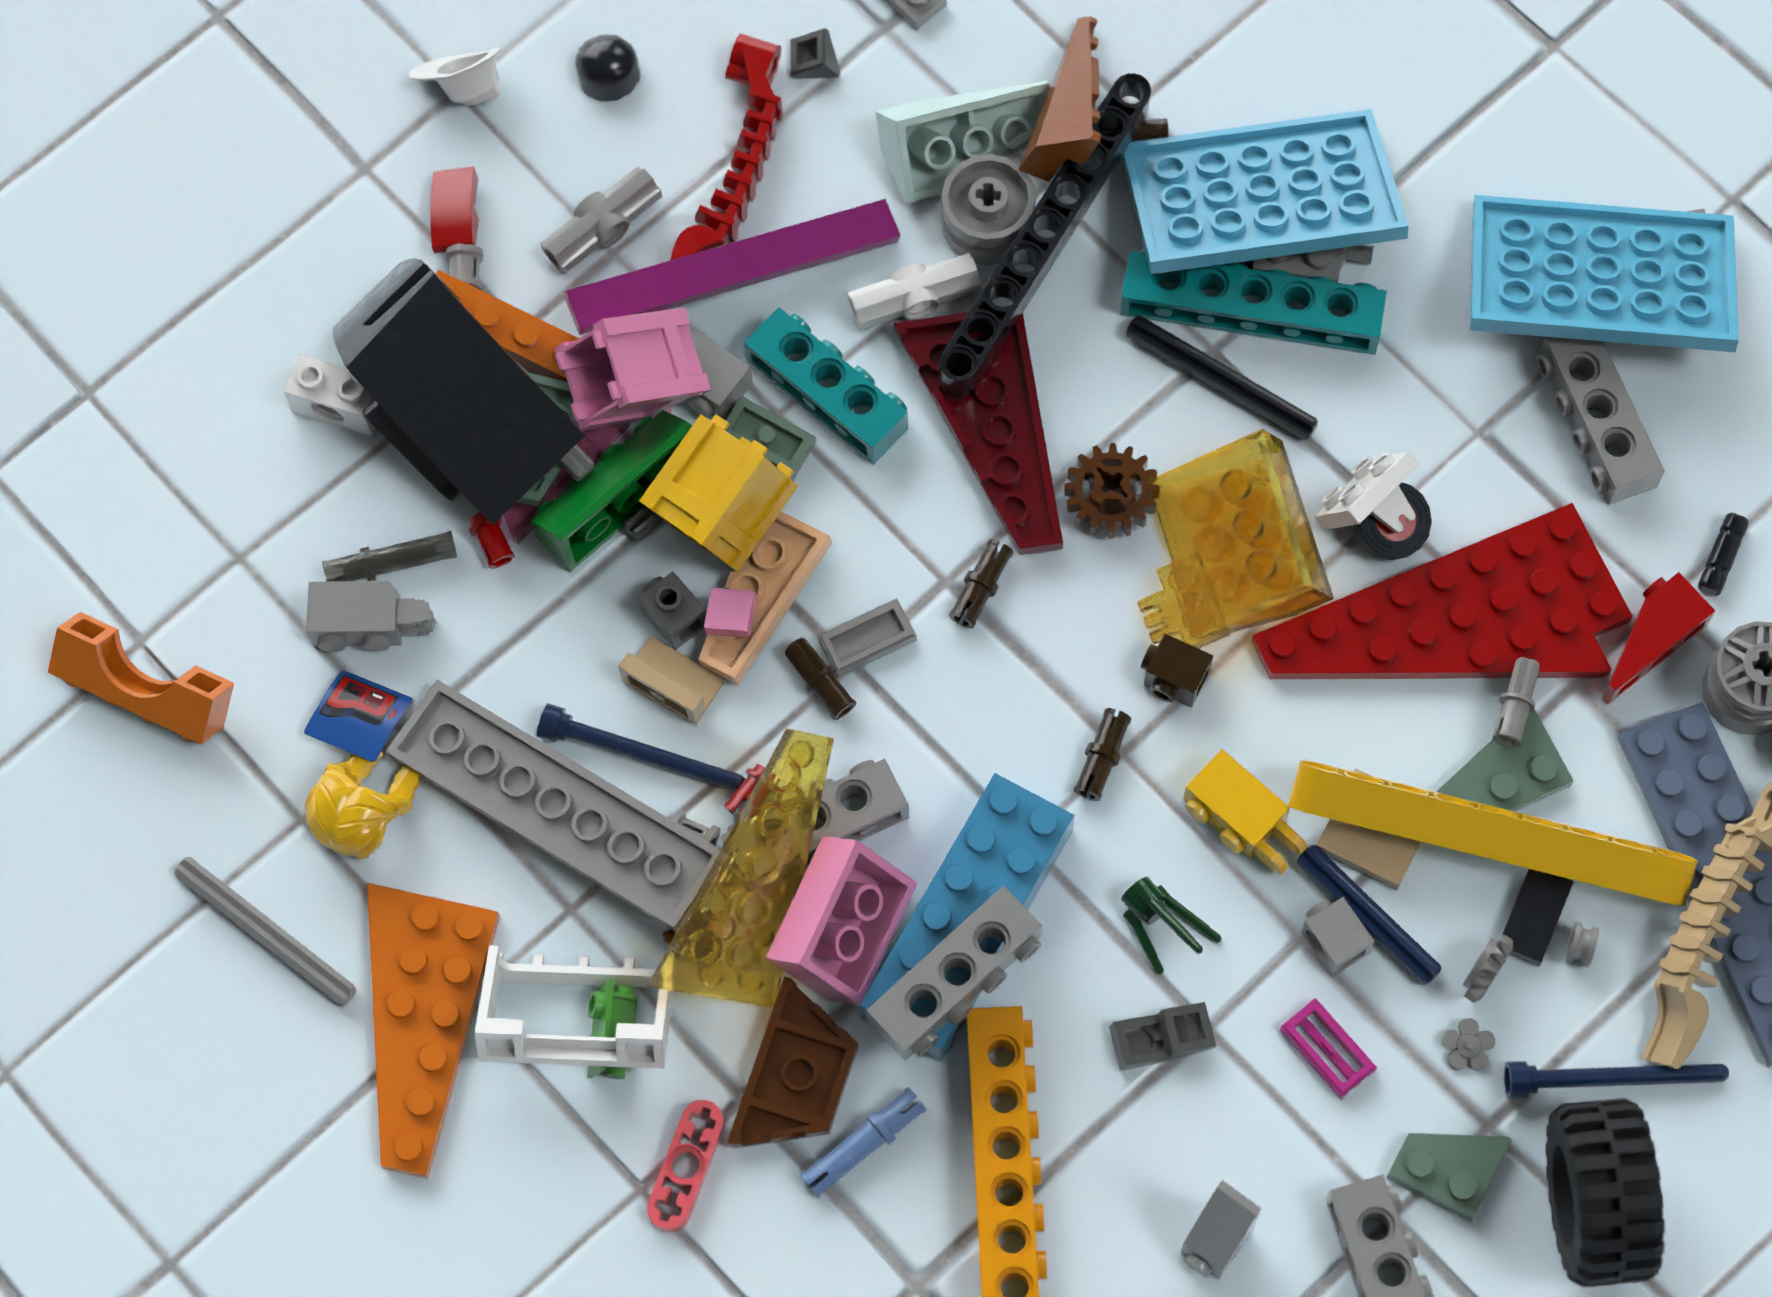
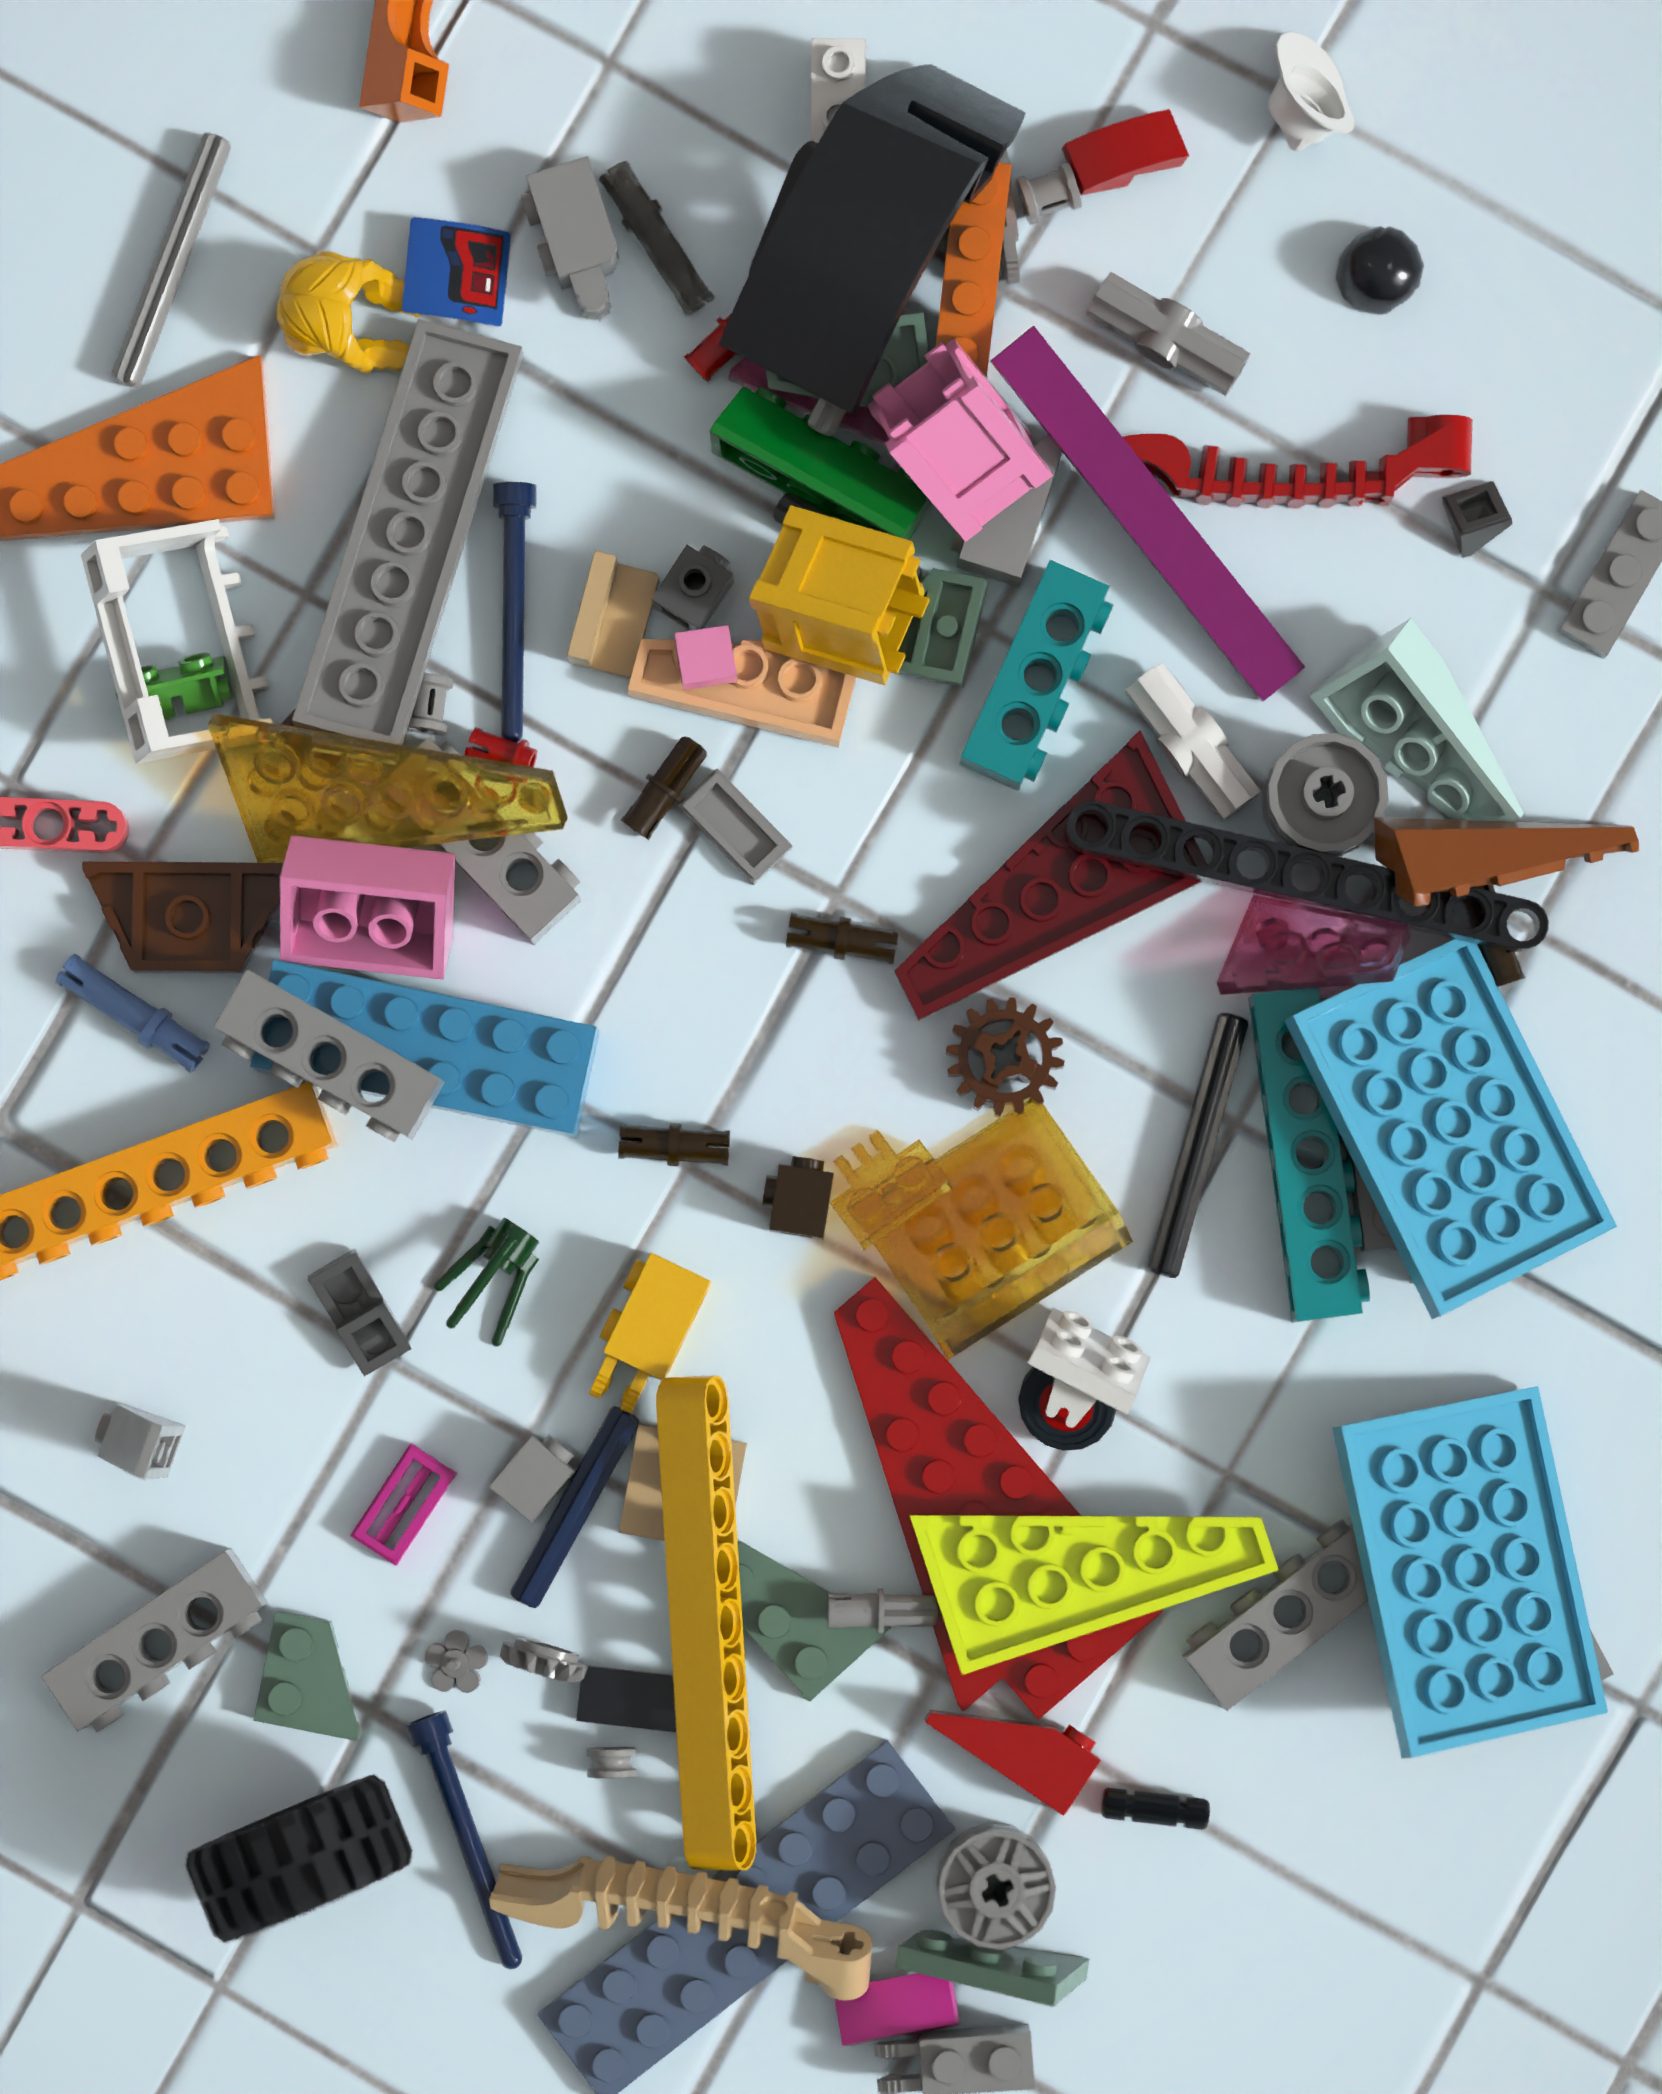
camera: 70 degrees right, 15 degrees up
none -> neon yellow wing [909,1515,1279,1675]
none -> clear pink wing [1216,894,1411,995]

